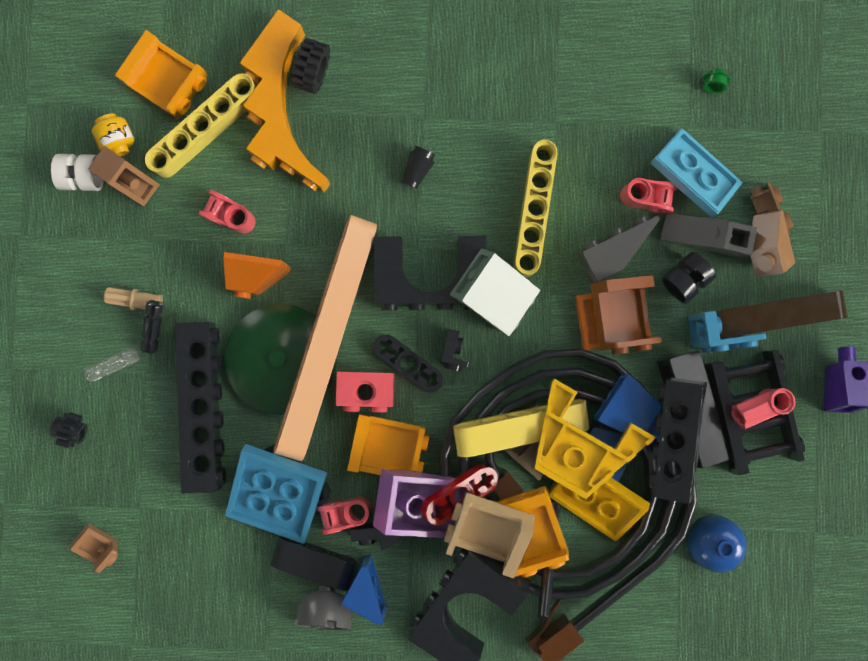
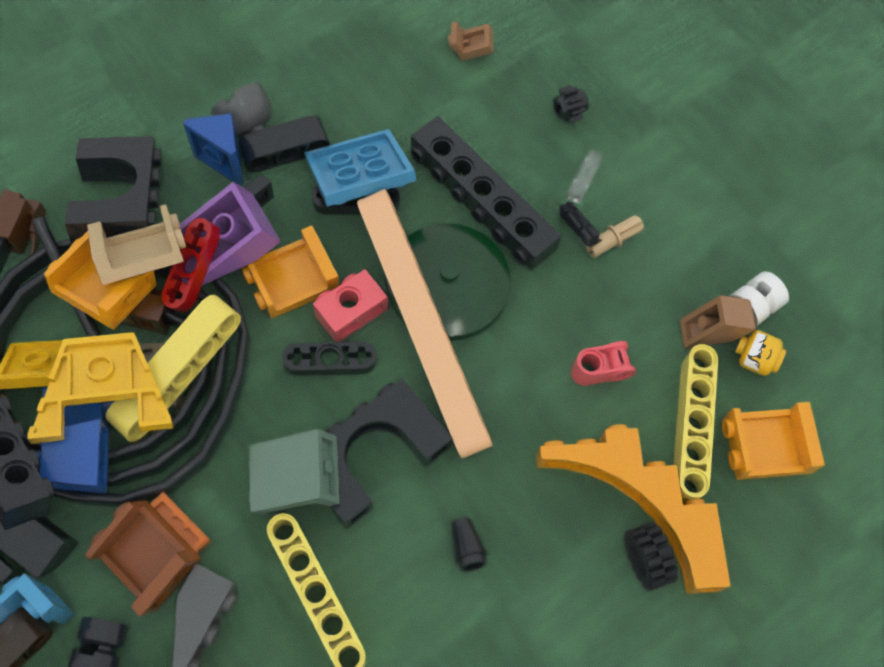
camera: 135 degrees right, 20 degrees down
orange slope [223,252,291,299] -> none
coral piece [316,496,372,535] -> none
black bracket [440,329,470,372] -> none

